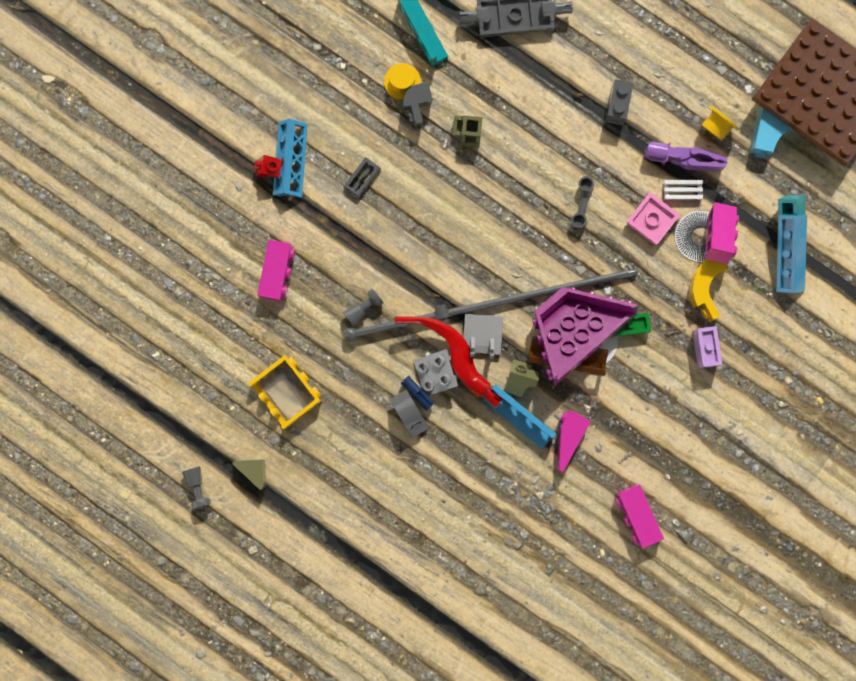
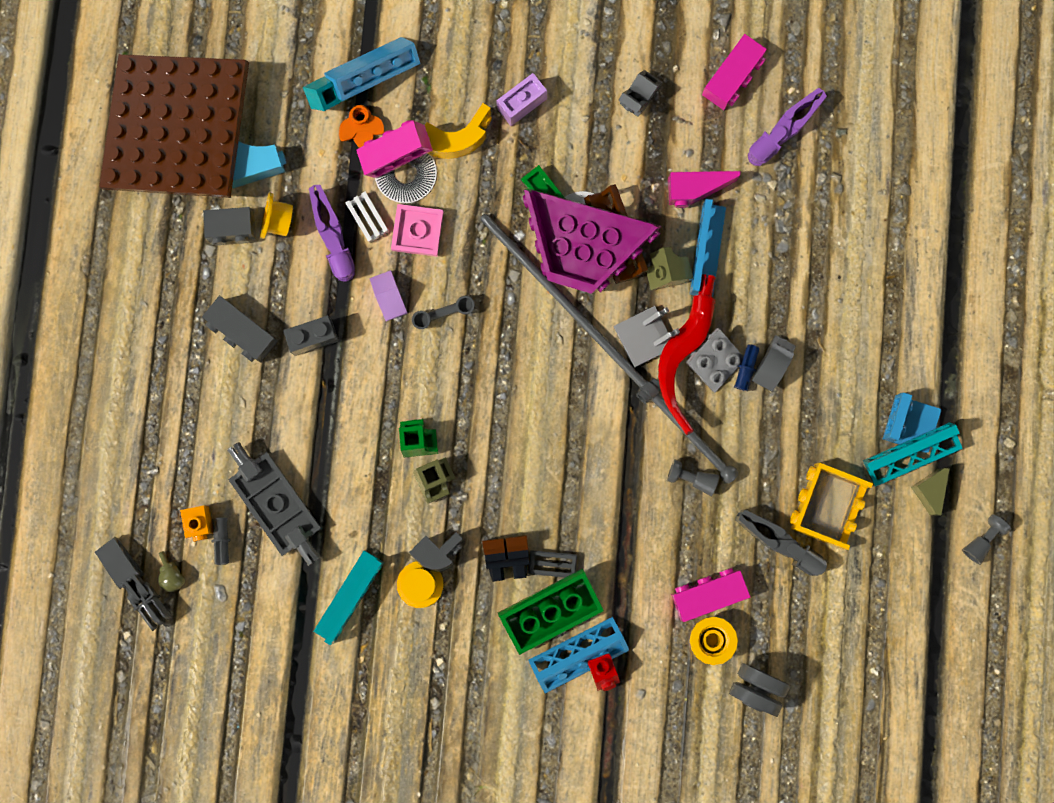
camera: 125 degrees left, 0 degrees up
none -> dark grey brick [202,295,278,363]
none -> dark grey brick [203,207,256,246]
none -> orange plate [339,105,384,148]
none -> lavender slope [369,270,407,321]
none -> green brick [399,419,439,458]
none -> black hips [482,536,529,582]
none -> green brick [497,569,604,655]
none -> dark grey brick [619,70,663,117]
none -> yellow piece [689,617,738,665]
none -> dark grey wheel [729,663,791,717]
none -> dark grey arm [735,510,827,576]
none -> medium lavender arm [748,88,827,166]
none -> teal fence [863,422,963,487]
none -> dark azure bracket [883,392,941,453]

